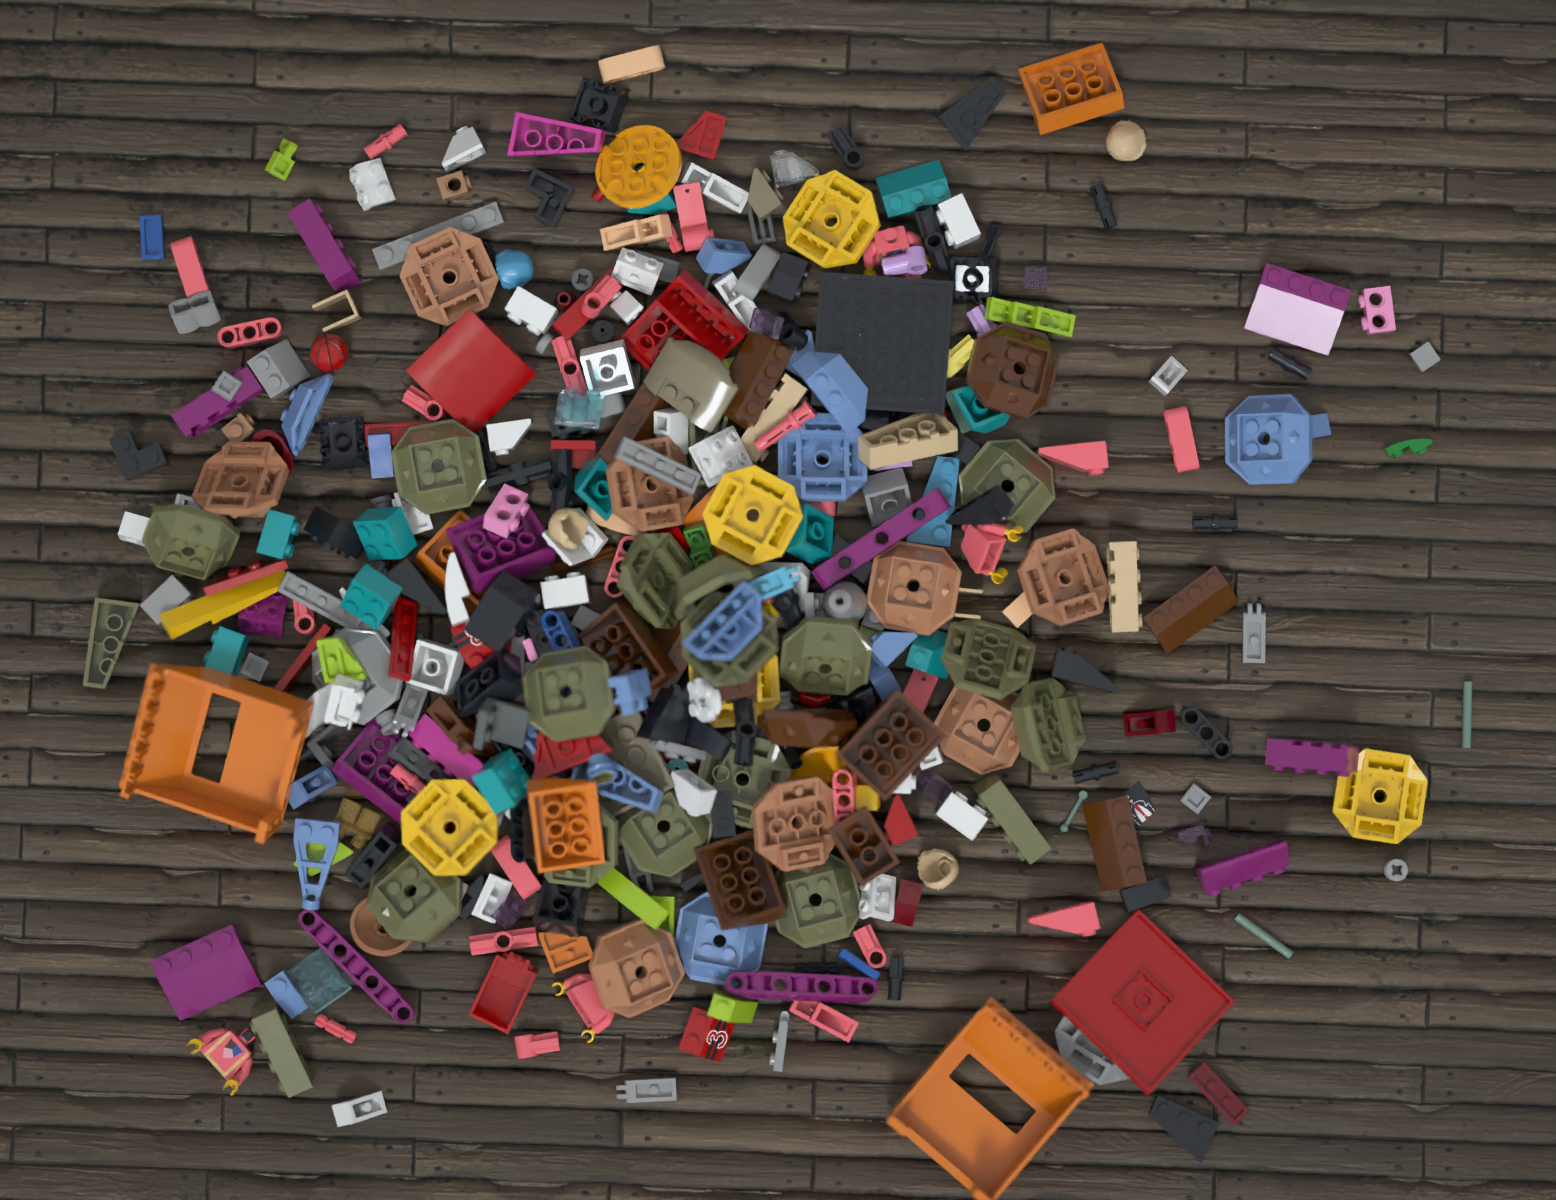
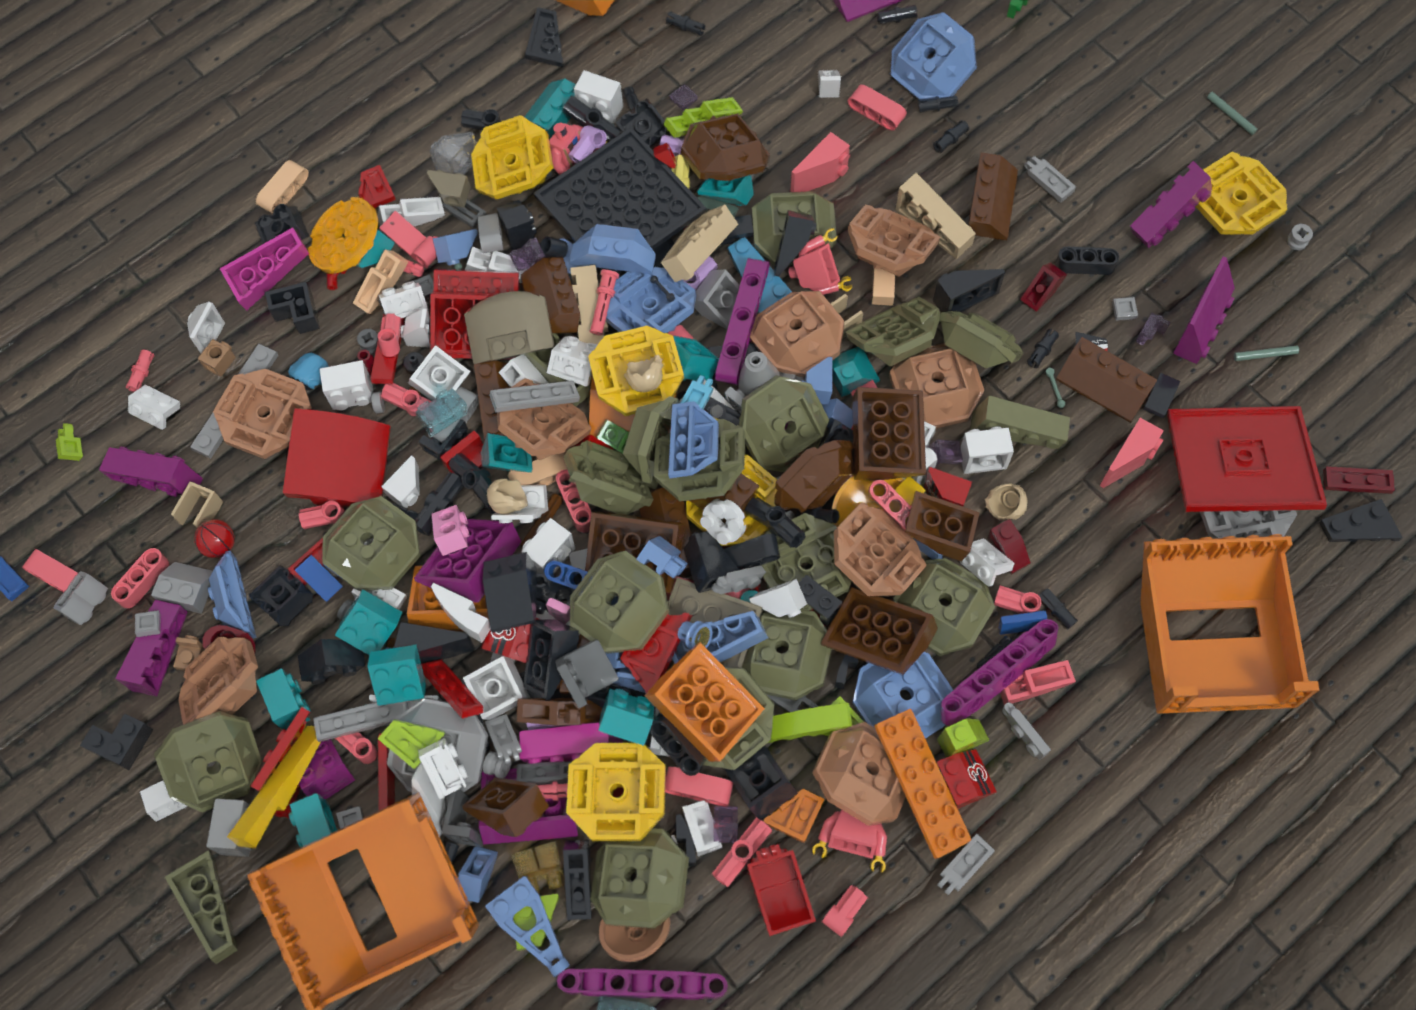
camera: 45 degrees left, 20 degrees down
none -> reddish brown slope [462,777,549,837]
none -> tan hair [624,355,664,392]
none -> black hinge [650,276,675,302]
none -> red slope [654,143,676,169]
none -> orange bracket [874,709,971,859]
none -> black axle [918,96,958,113]

